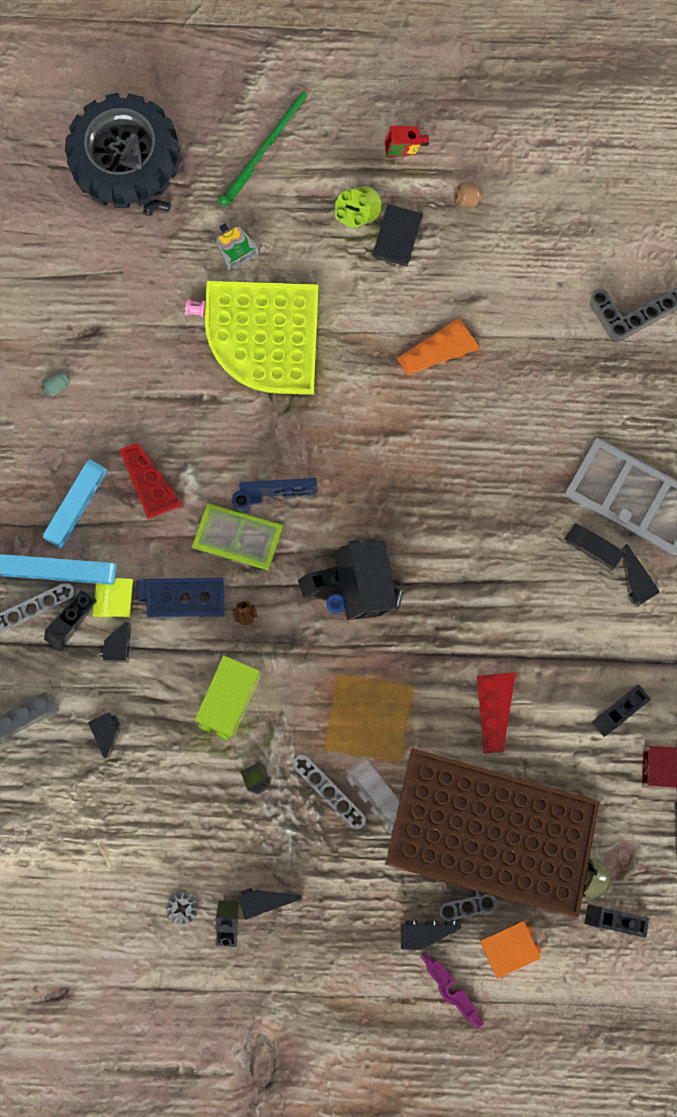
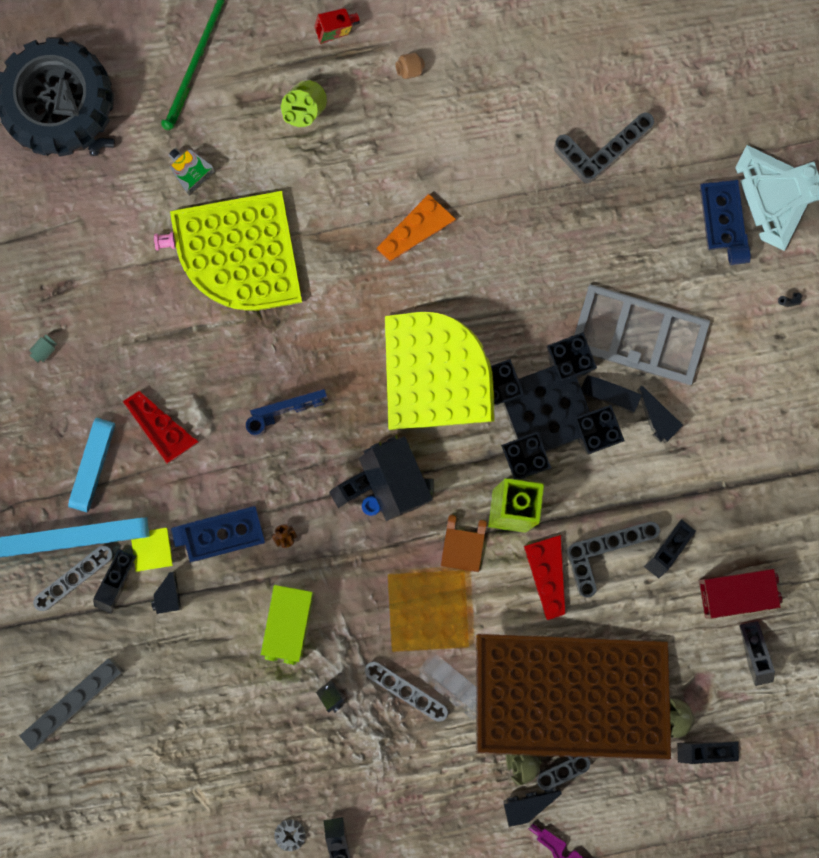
camera: 15 degrees left, 5 degrees up
black slope [88,712,121,759] -> none
clear door [192,503,284,571] -> none
black slope [238,888,302,920] -> none
black tile [372,204,423,267] -> none
orange brick [479,920,542,979] -> none
none -> neon yellow plate [385,312,495,430]
none -> dark orange flag [441,515,487,572]
none -> lime brick [488,478,544,533]
none -> black slope [491,332,625,480]
none -> olive cylinder [506,755,541,786]
none -> dark grey beam [567,522,660,598]

